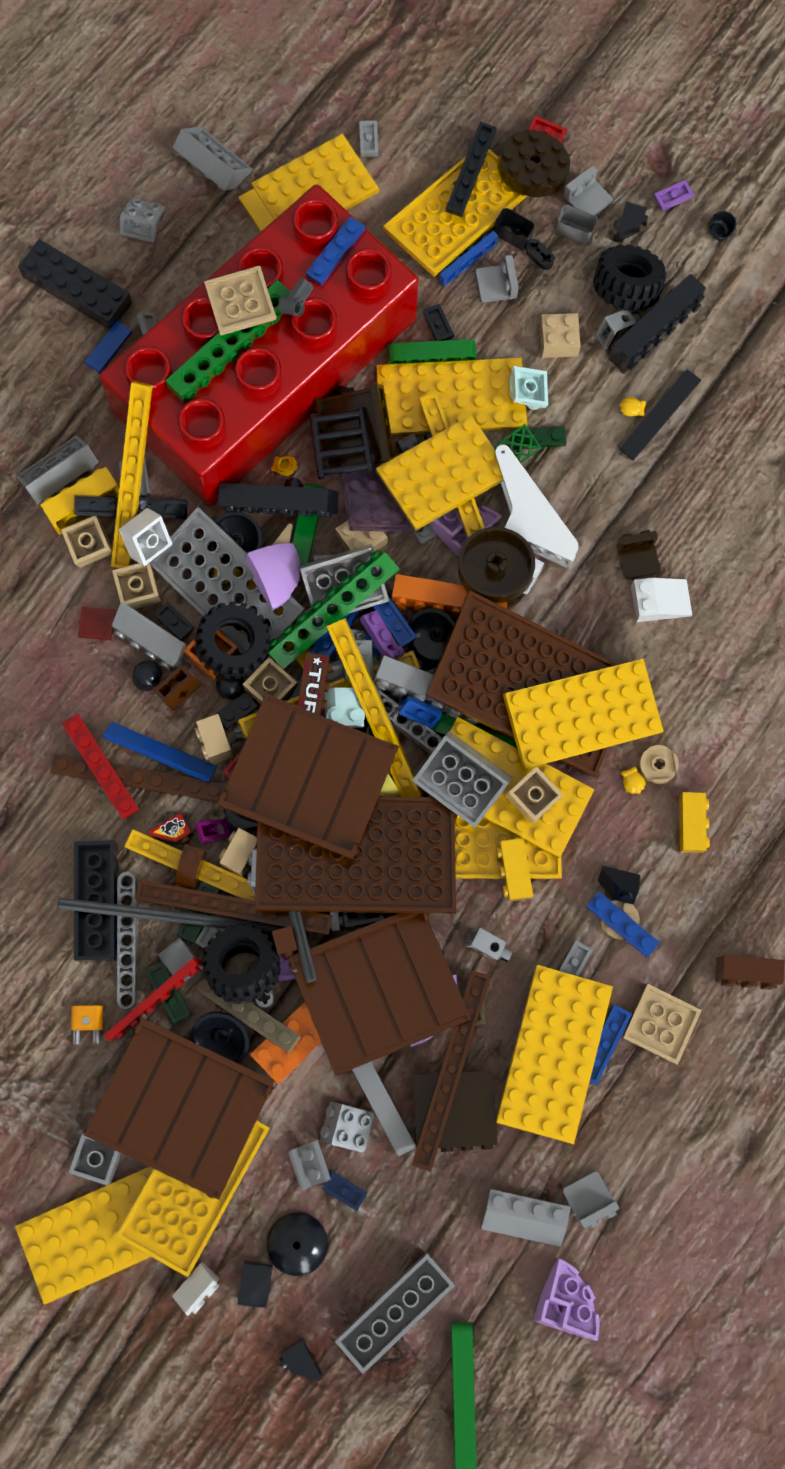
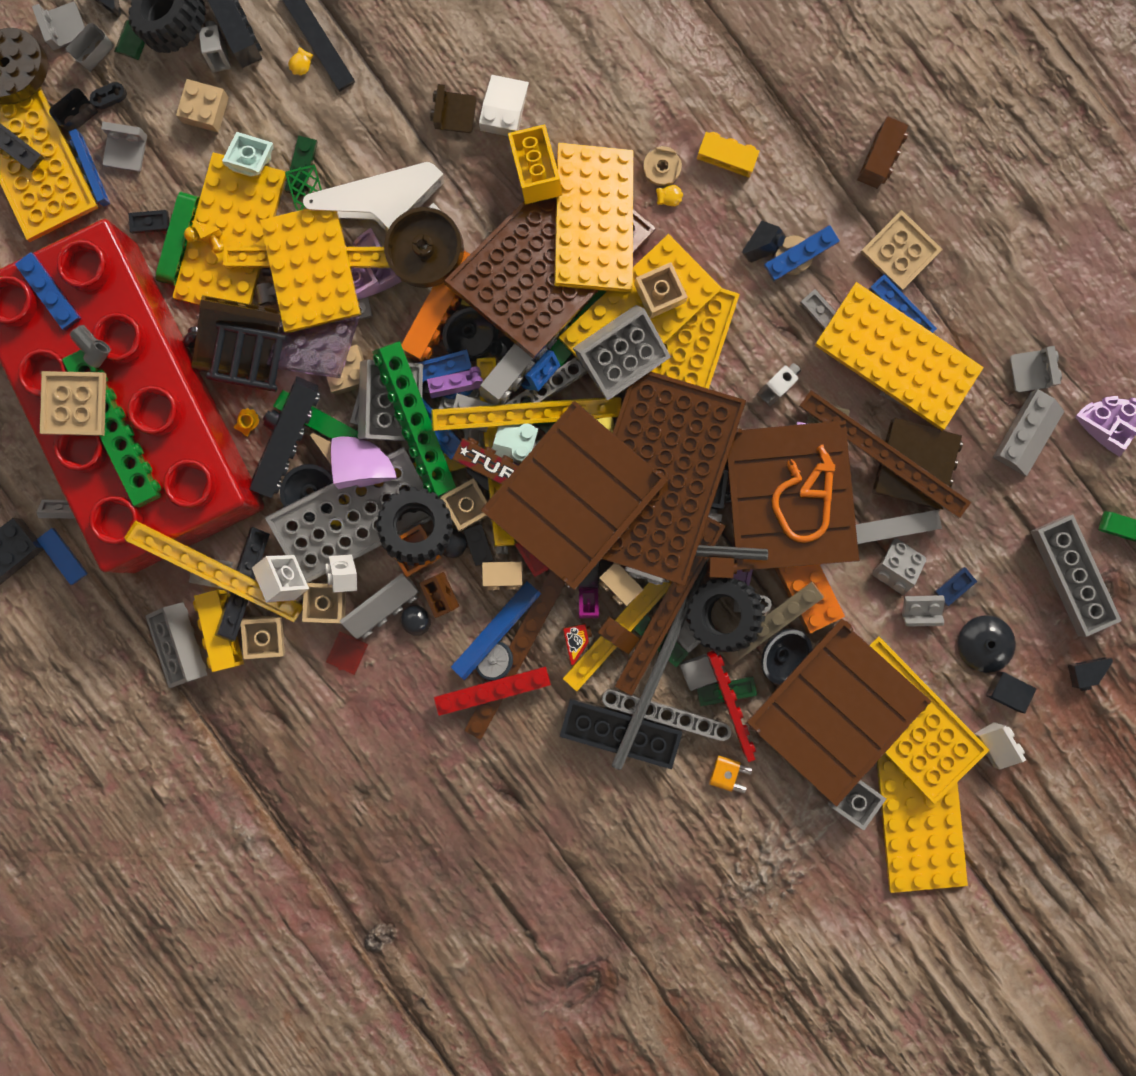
camera: 70 degrees left, 10 degrees up
black plate [154,601,195,641] -> none
yellow brick [496,838,533,902] -> none
none -> dark green piece [114,20,145,60]
none -> yellow piece [184,220,224,254]
none -> white brick [325,555,357,592]
none -> light grey wheel [476,641,513,681]
none -> yellow brick [508,124,563,204]
none -> orange piece [772,445,835,543]

